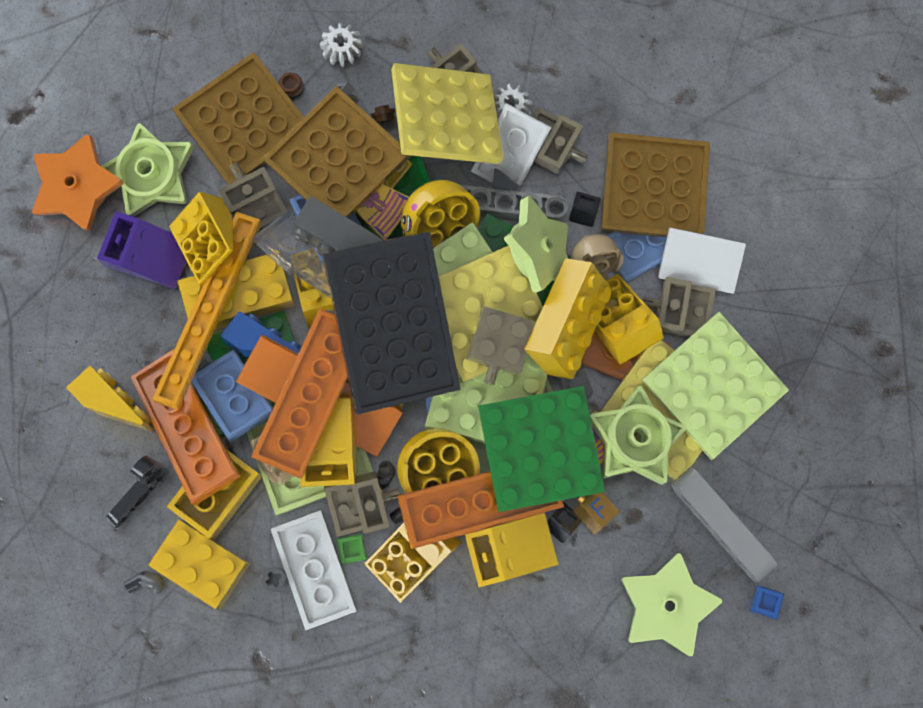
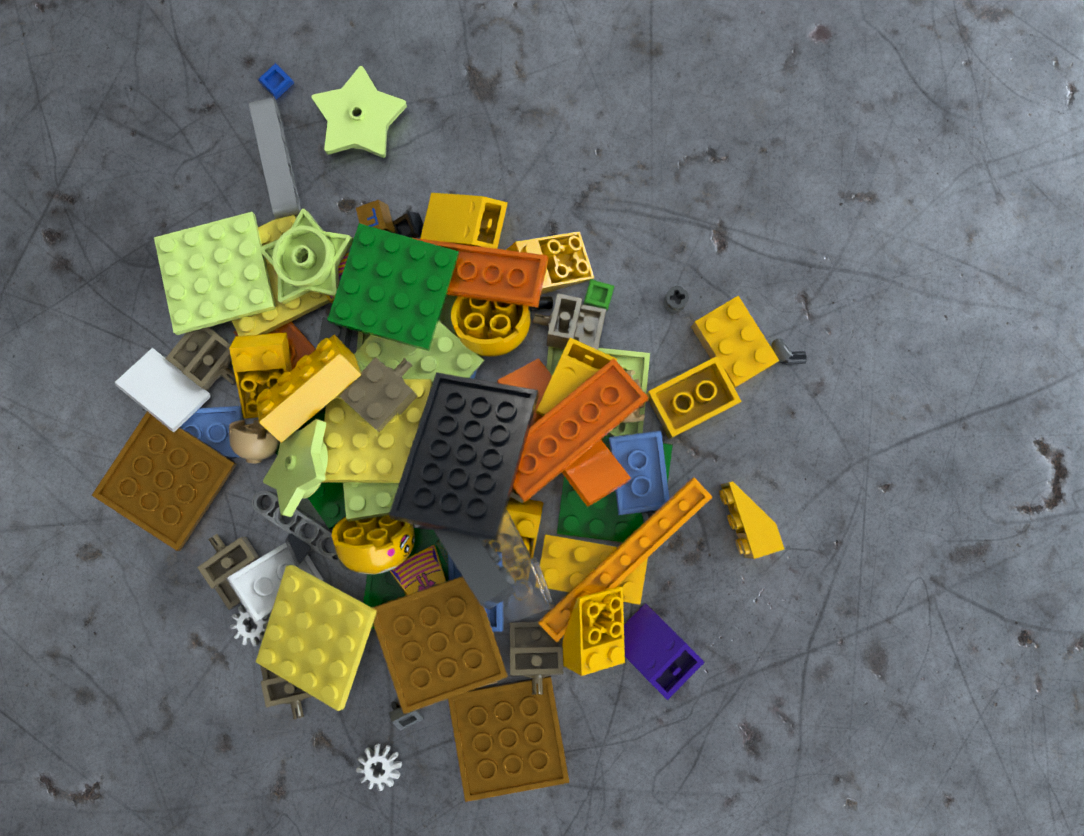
camera: 155 degrees left, 5 degrees up
orange plate [32,134,124,231] -> none
yellowish green plate [101,123,194,217] -> none
black beam [106,455,168,528] -> none
orange tile [130,349,241,505] -> none
blue slope [220,311,301,358] -> none
white plate [271,510,357,631] -> none
reddish brown plate [278,72,303,97] -> none
reddish brown plate [371,105,396,124] -> none
dark grey arm [376,461,395,489] -> none
black slope [569,191,601,227] -> none

